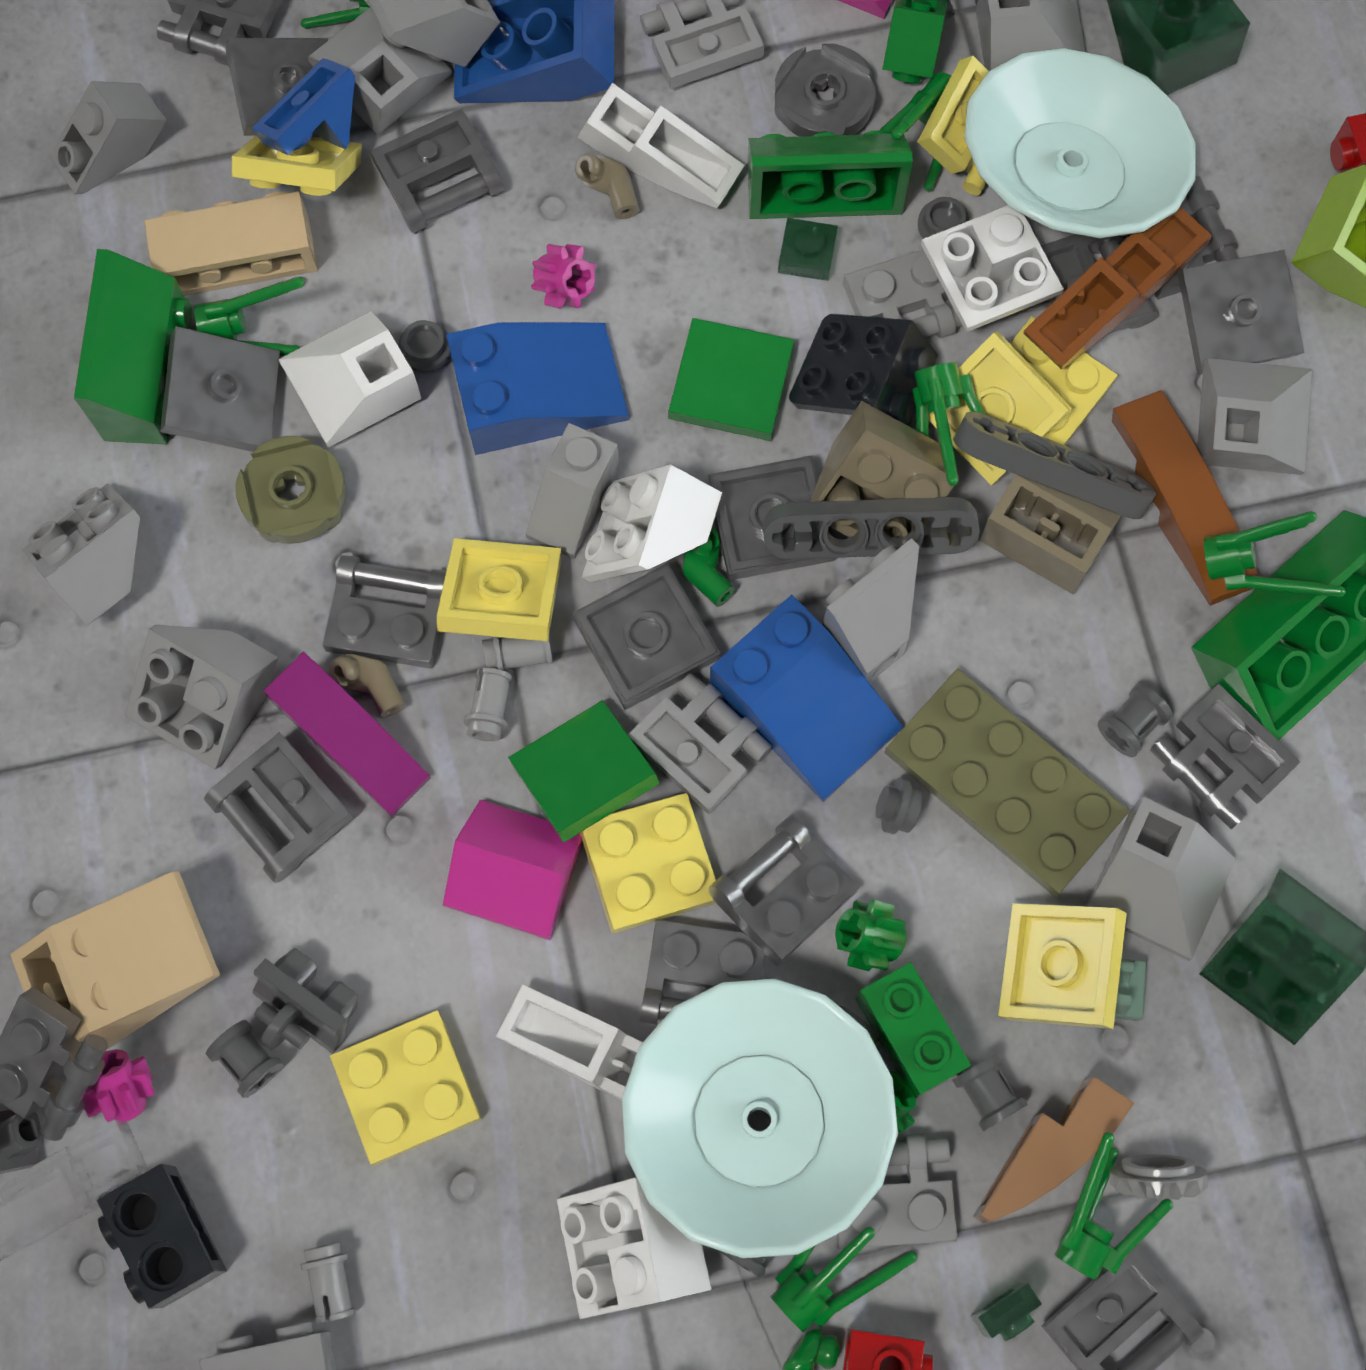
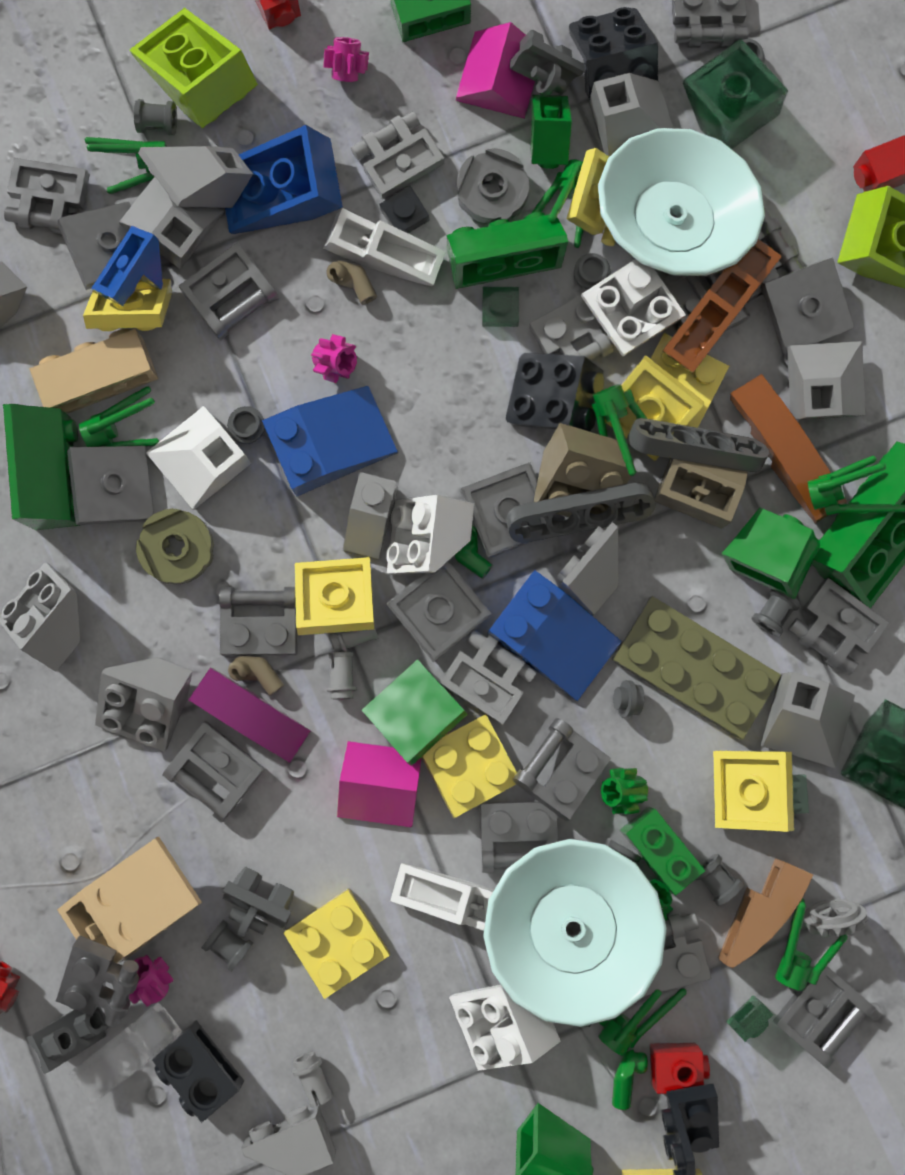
camera: 15 degrees left, 10 degrees up
green tile [668,318,794,441] -> none
none -> black plate [379,186,430,233]
none -> green torso [722,507,820,599]

